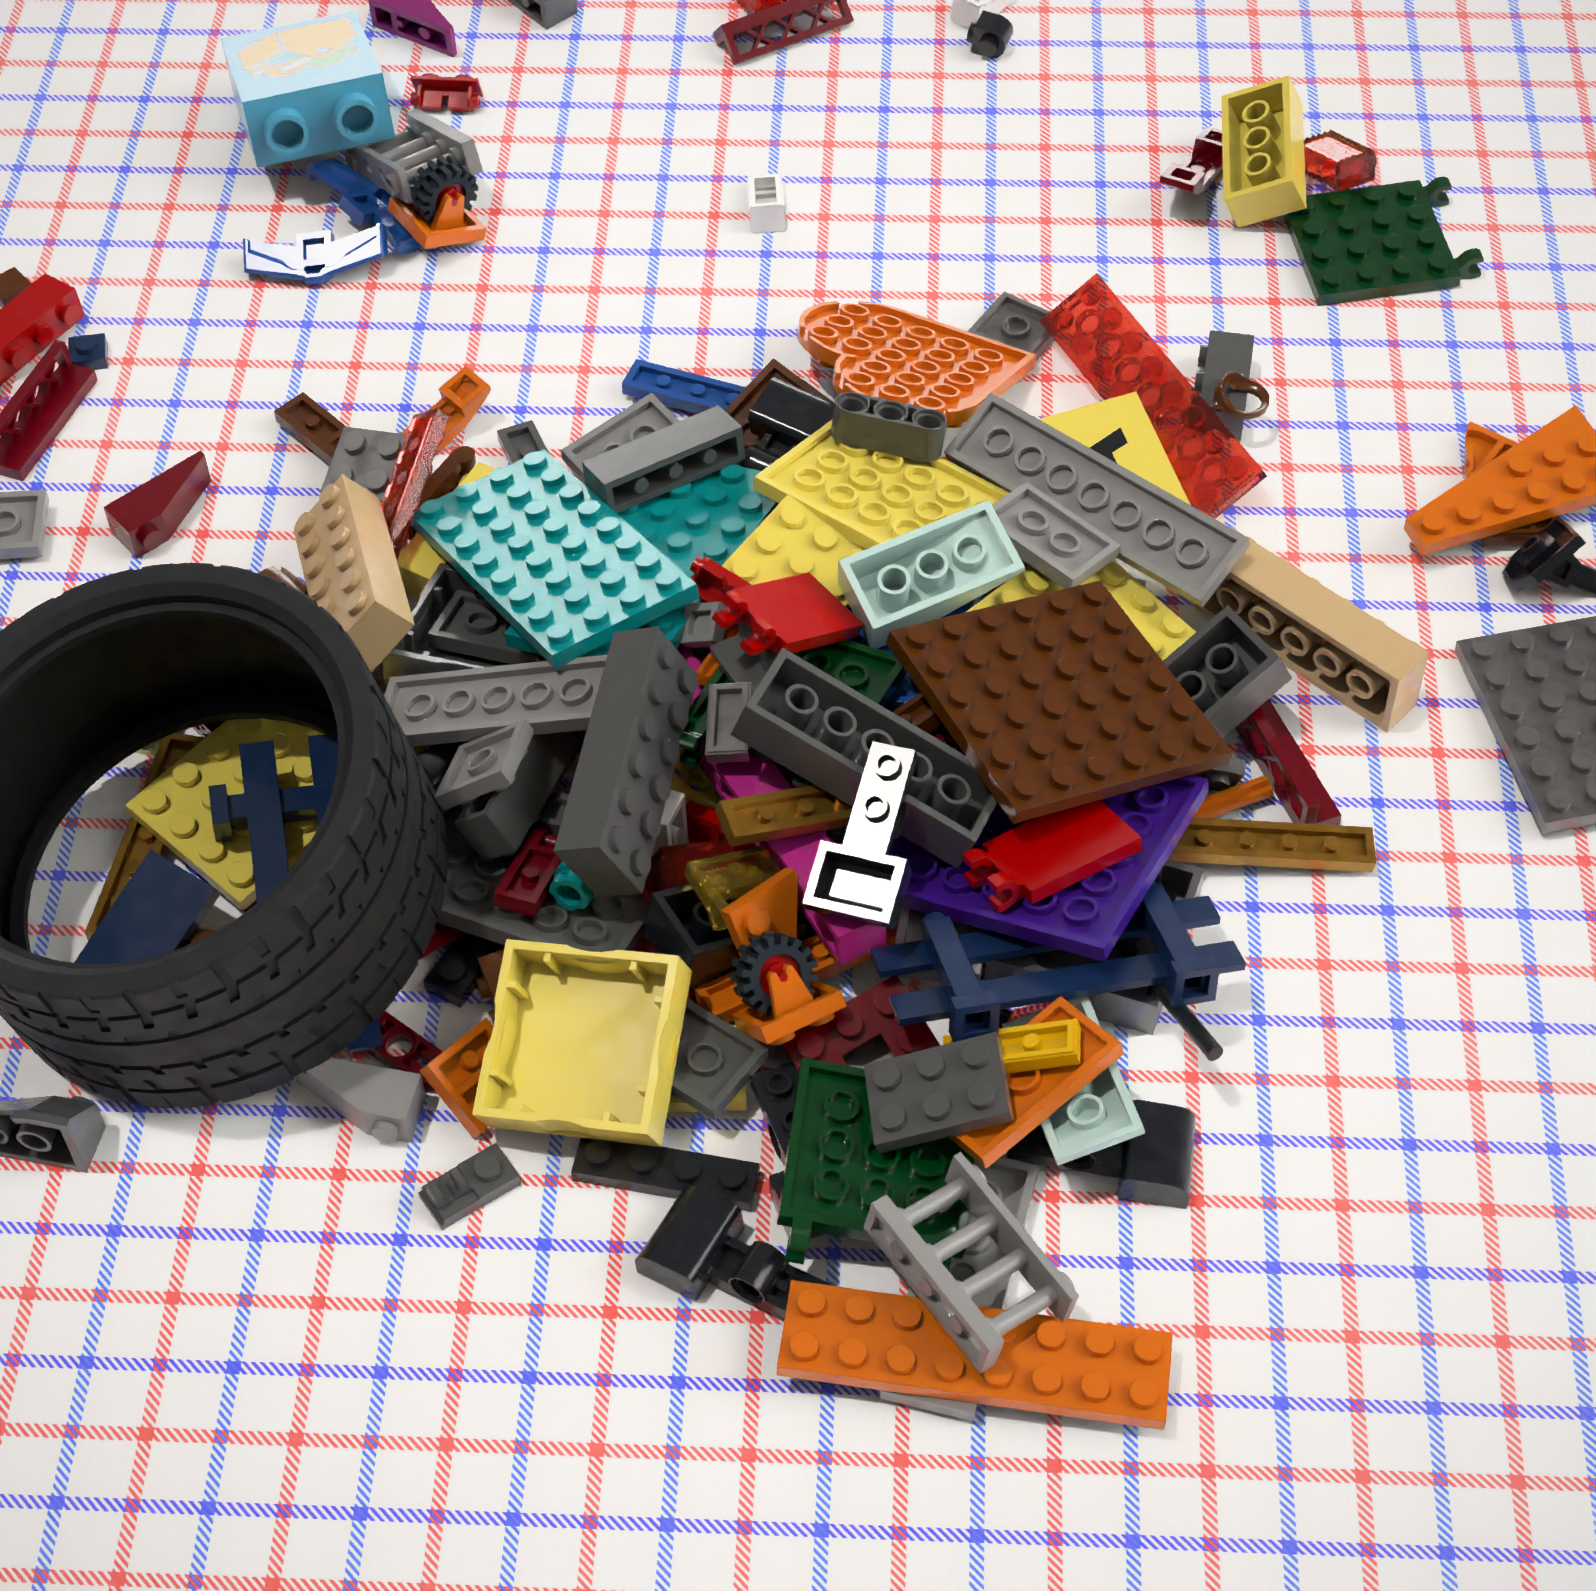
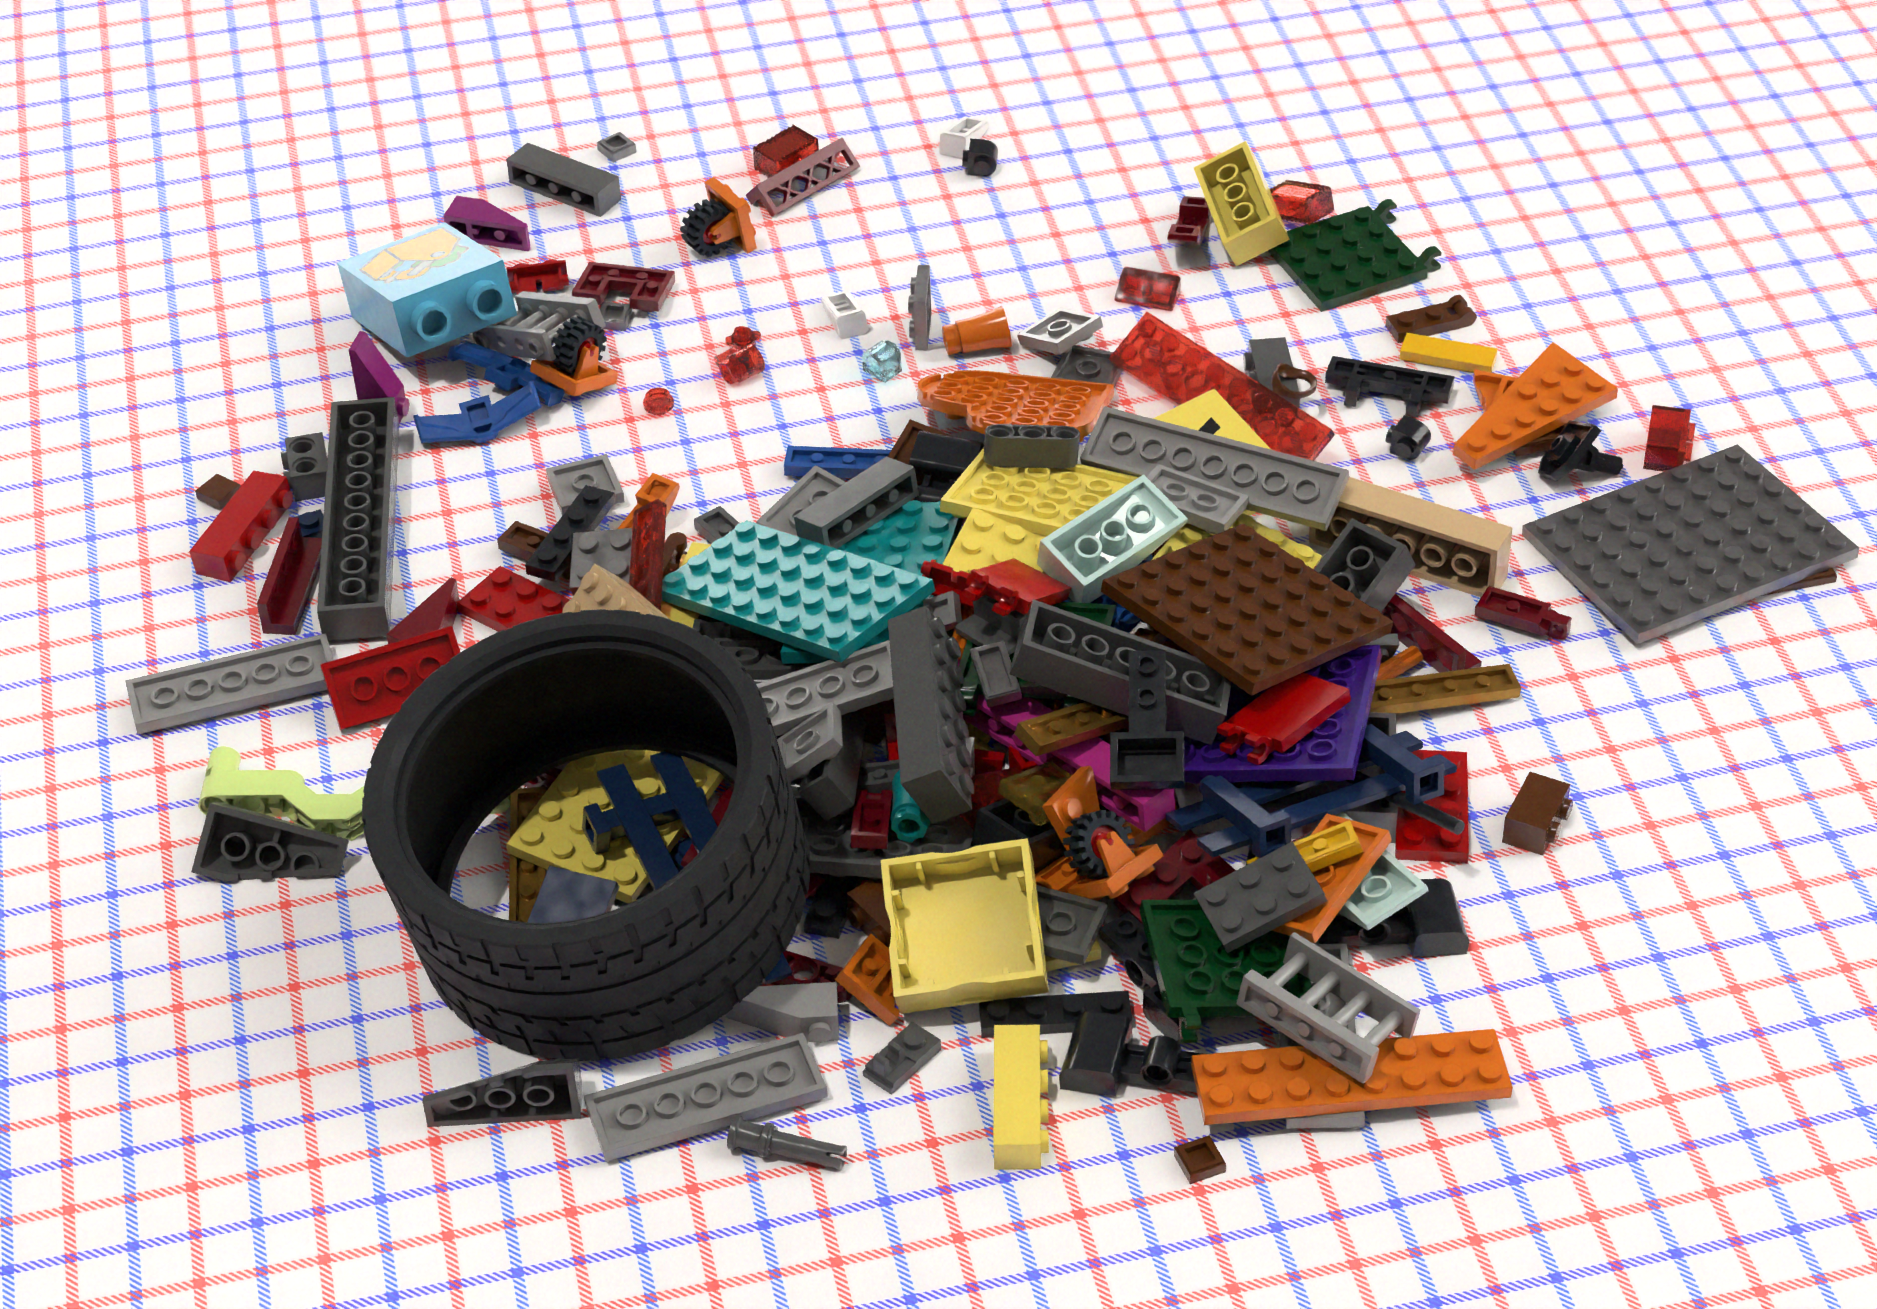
camera: 15 degrees left, 10 degrees down
none -> dark grey brick [280,432,327,502]
none -> dark grey brick [317,397,399,641]
none -> red plate [320,626,460,731]
none -> magenta slope [348,331,410,424]
none -> red plate [457,566,570,632]
none -> black plate [525,485,616,582]
none -> light grey plate [545,454,625,515]
none -> dark red plate [571,262,676,312]
none -> light grey plate [584,1033,828,1162]
none -> flat silver tile [600,302,633,331]
none -> clear red plate [643,387,674,416]
none -> plate [680,177,757,257]
none -> clear red piece [714,344,765,385]
none -> clear red plate [725,326,761,354]
none -> dark grey pin [727,1115,848,1171]
none -> clear light blue plate [862,339,902,383]
none -> flat silver plate [908,265,932,351]
none -> orange plant [941,306,1012,355]
none -> light yellow brick [993,1025,1049,1170]
none -> light grey plate [1017,307,1104,355]
none -> clear red slope [1114,266,1181,311]
none -> reddish brown tile [1174,1135,1226,1184]
none -> black hinge [1325,356,1455,418]
none -> reddish brown plate [1385,294,1477,343]
none -> black plate [1385,415,1431,460]
none -> red plate [1395,750,1469,863]
none -> yellow tile [1399,333,1498,373]
none -> dark red hinge [1475,586,1572,640]
none -> reddish brown brick [1502,771,1573,856]

